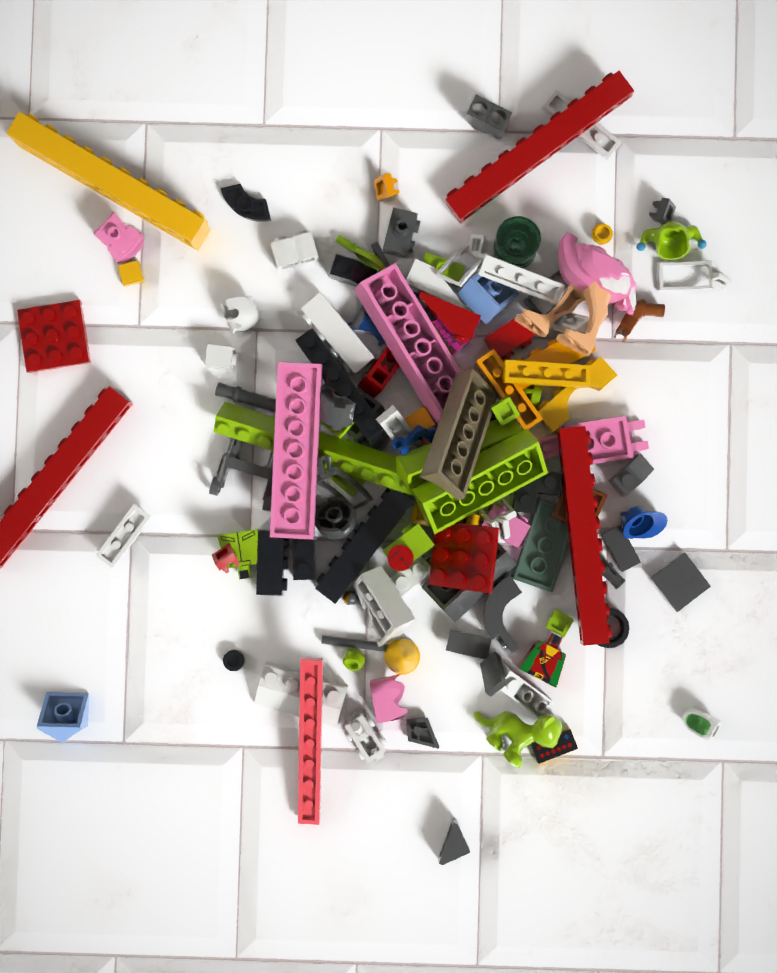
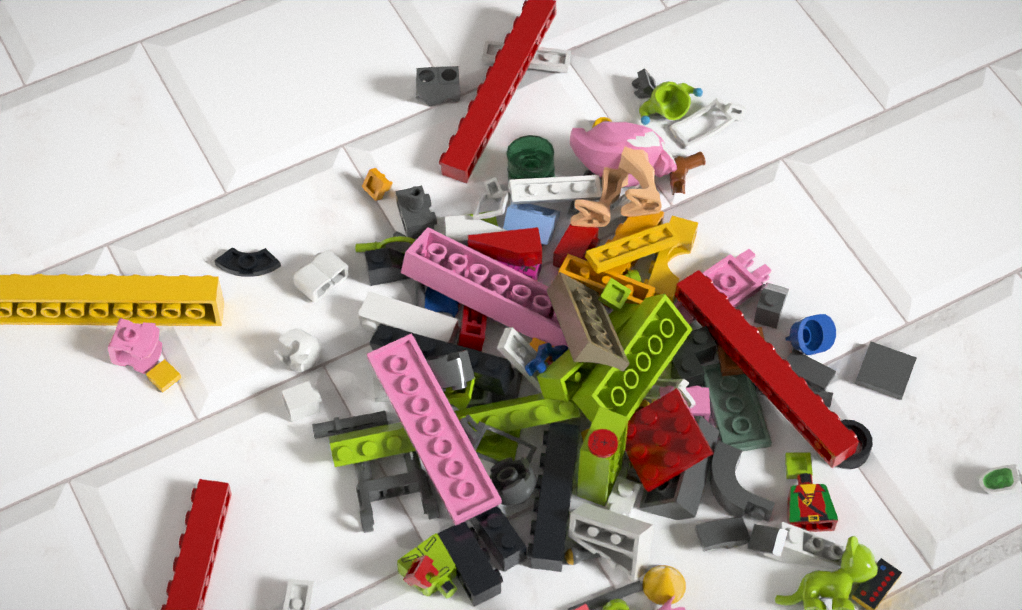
camera: 35 degrees left, 30 degrees down
red plate [17,300,91,373] -> none

